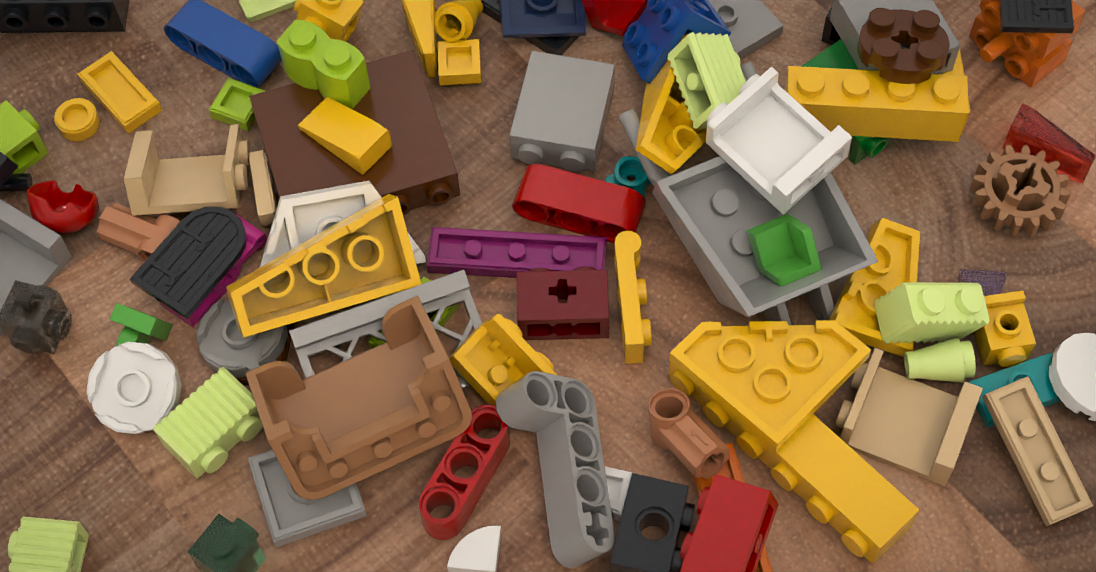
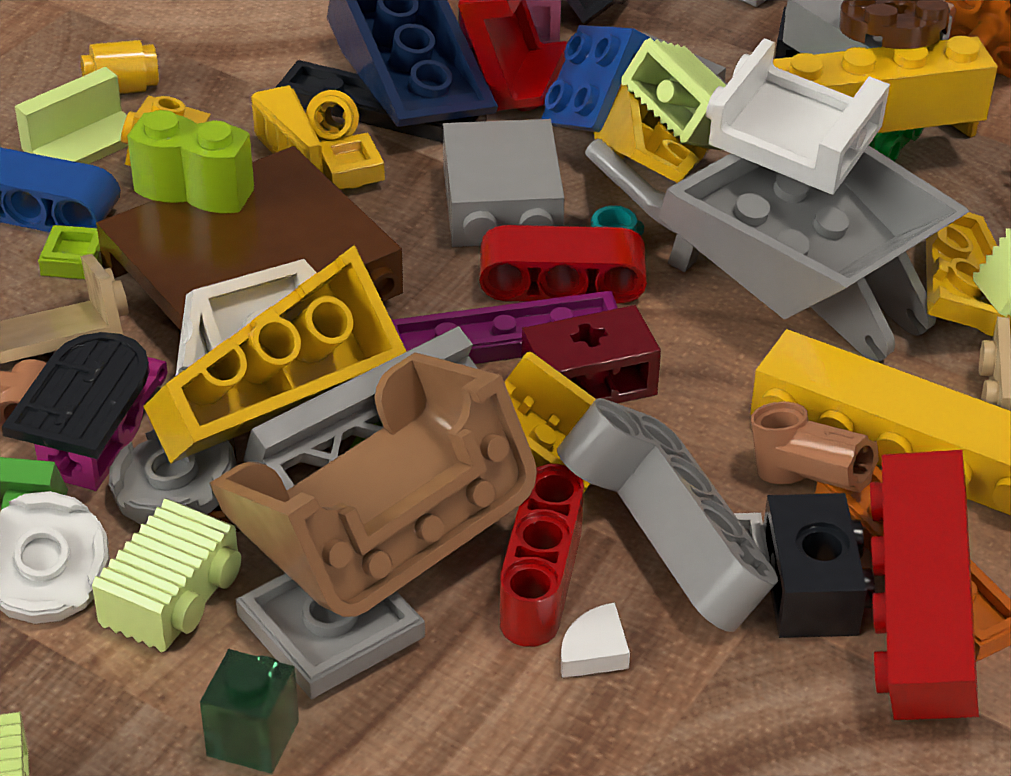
camera: 20 degrees left, 20 degrees down
tan tile [248,150,278,227] -> none
yellow slope [298,97,392,175] -> none
yellow plate [614,231,652,364] -> none
yellow plate [669,320,871,452] -> none
bright green panel [747,213,822,286] -> none

